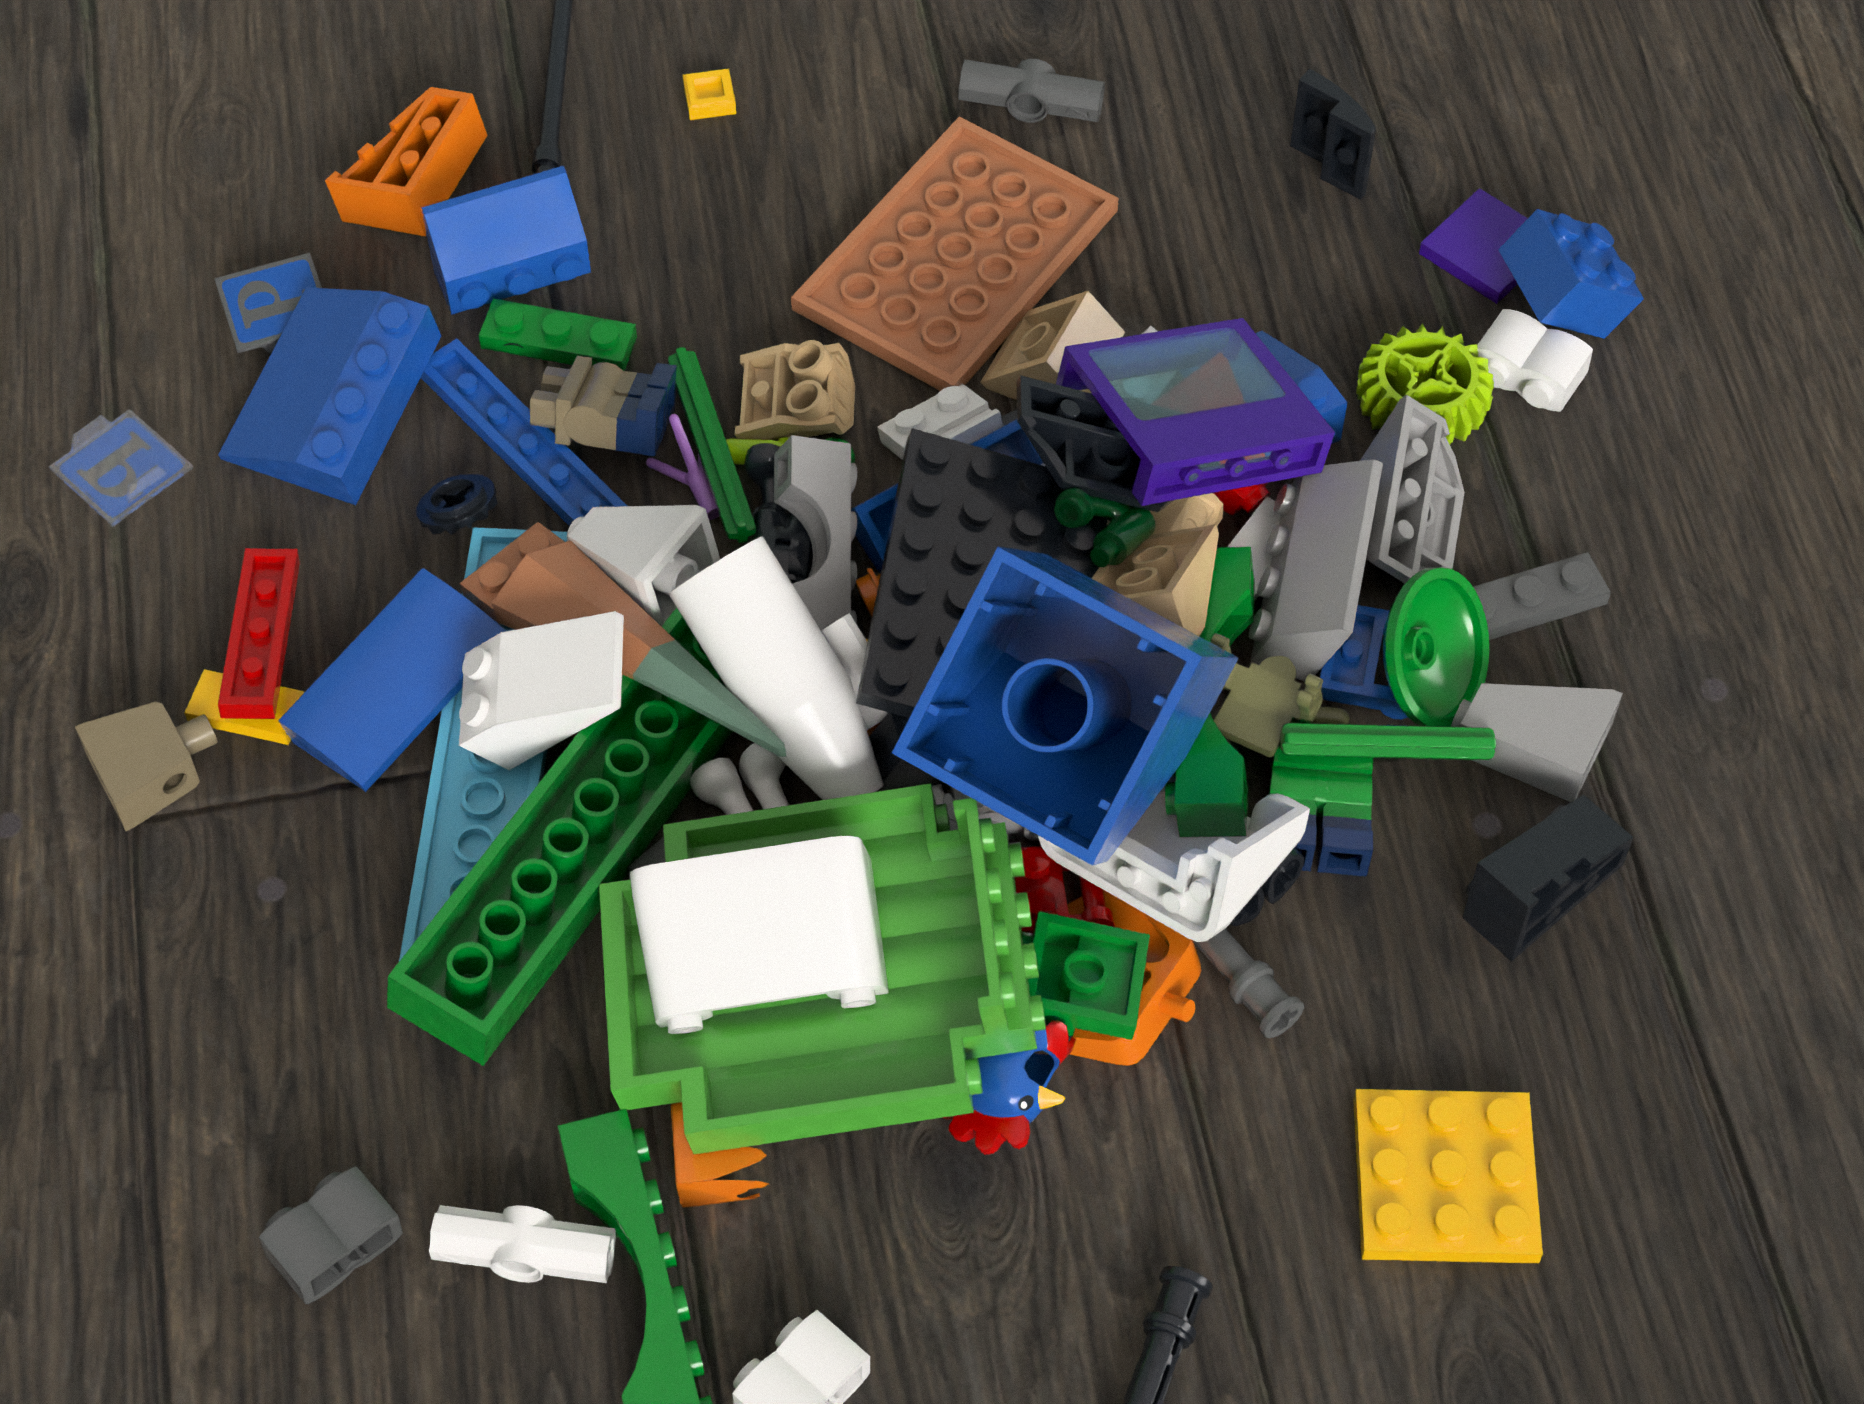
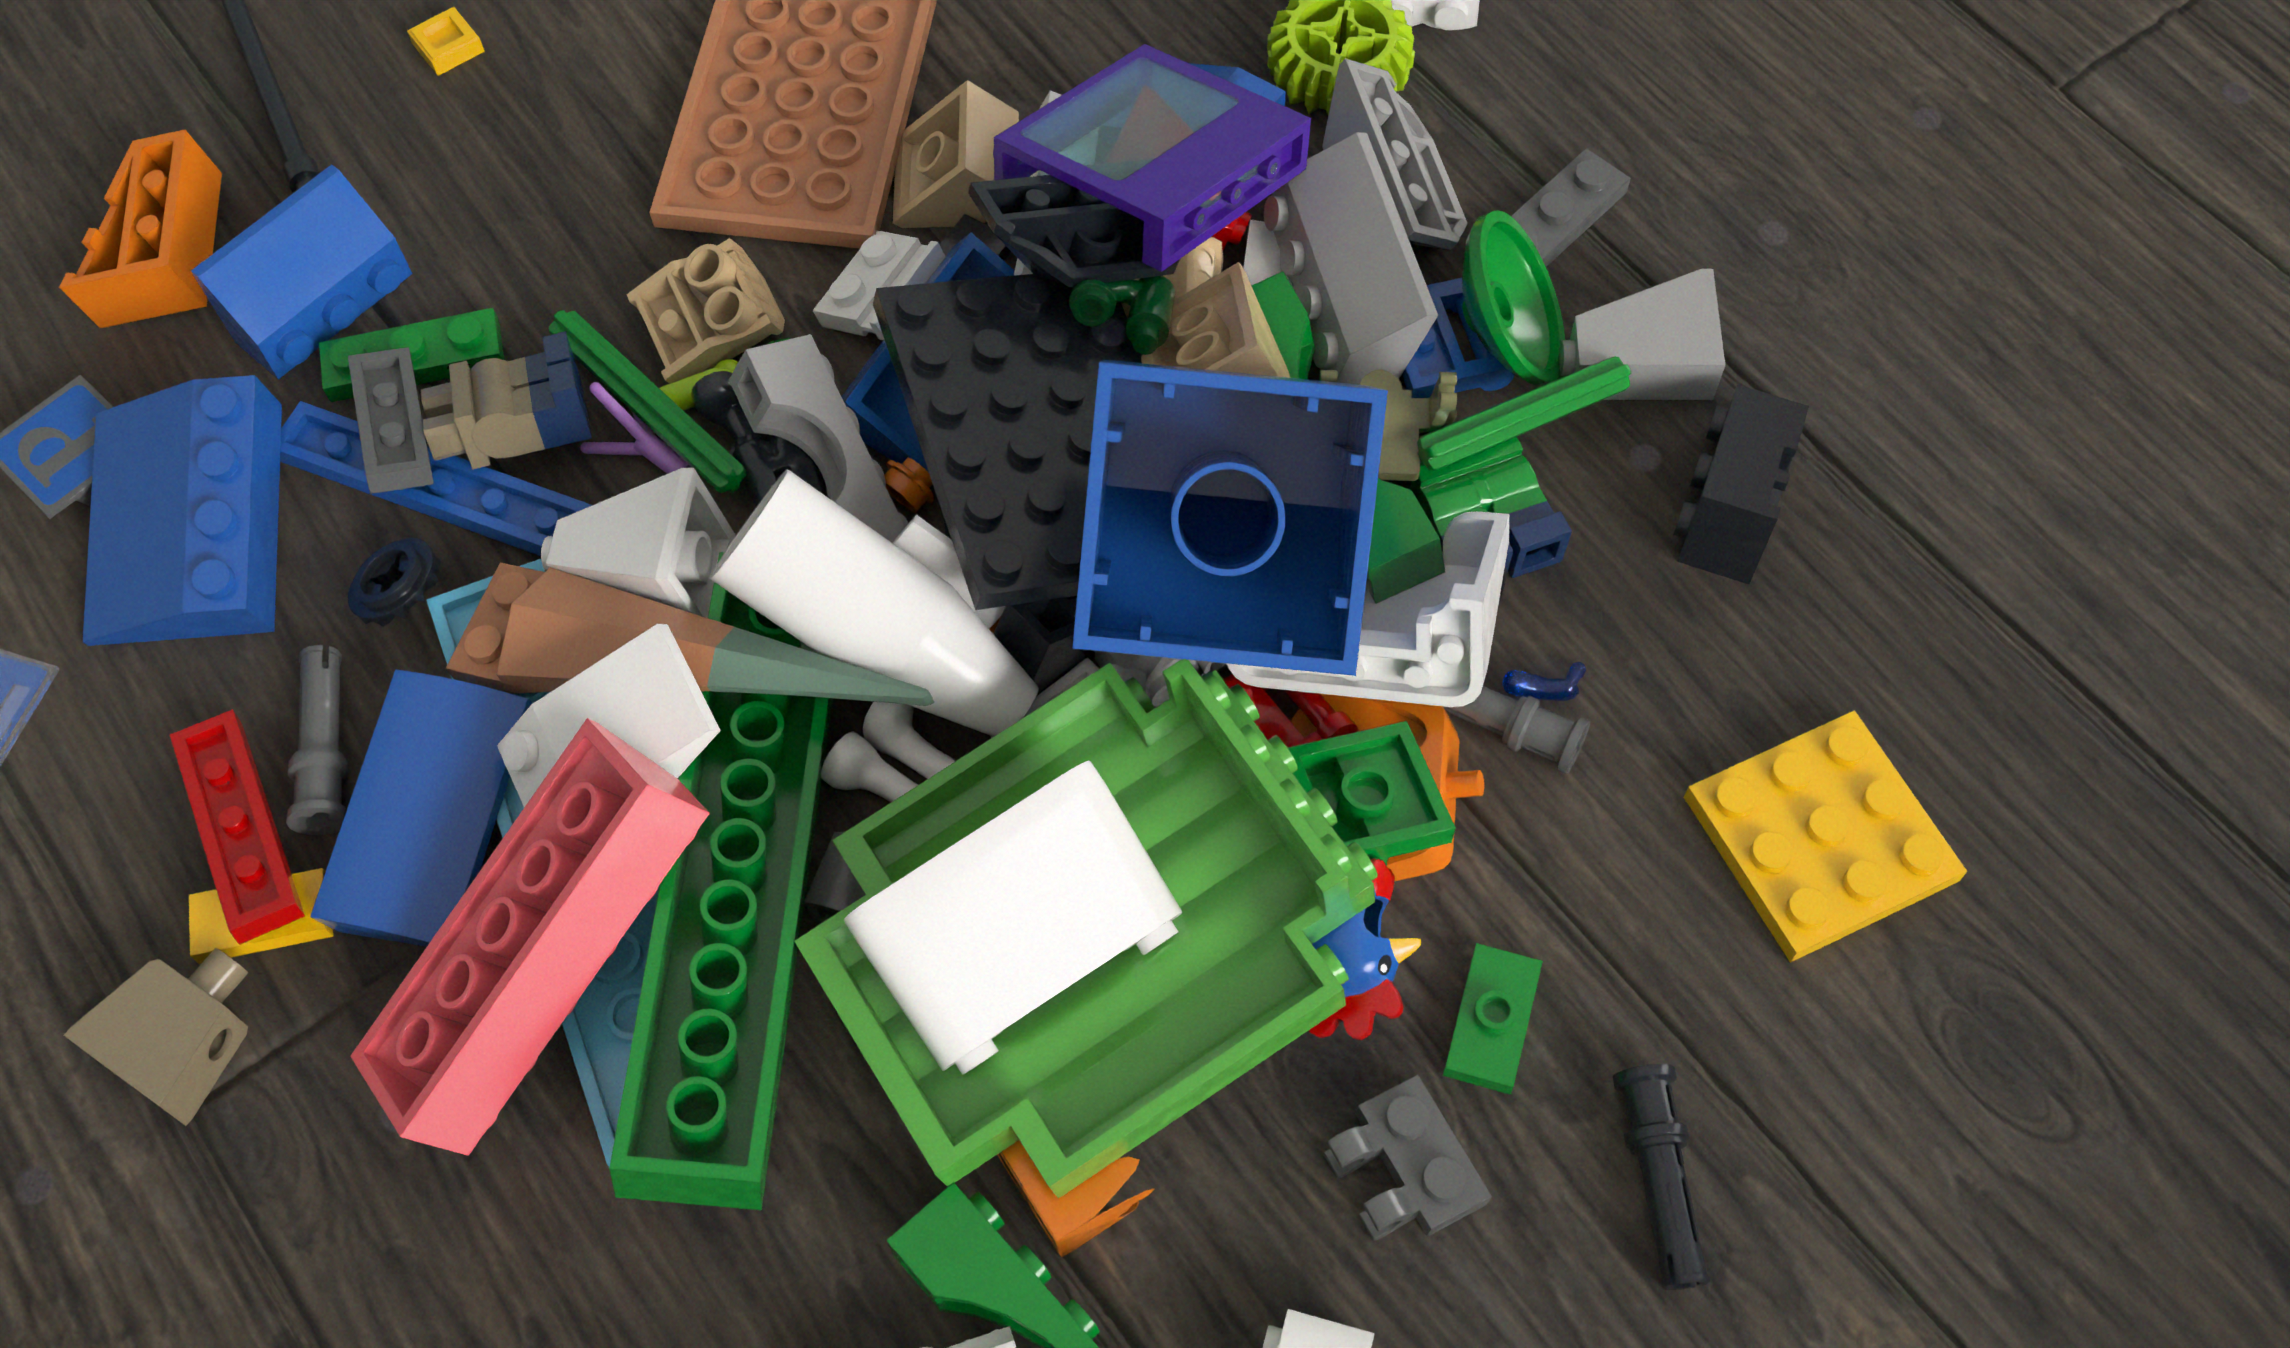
camera: 25 degrees left, 5 degrees up
none -> dark grey pin [286,645,349,835]
none -> dark grey plate [348,347,434,494]
none -> coral slope [350,718,709,1156]
none -> dark grey plate [1323,1075,1492,1241]
none -> green plate [1443,943,1543,1095]
none -> clear blue piece [1502,662,1586,701]

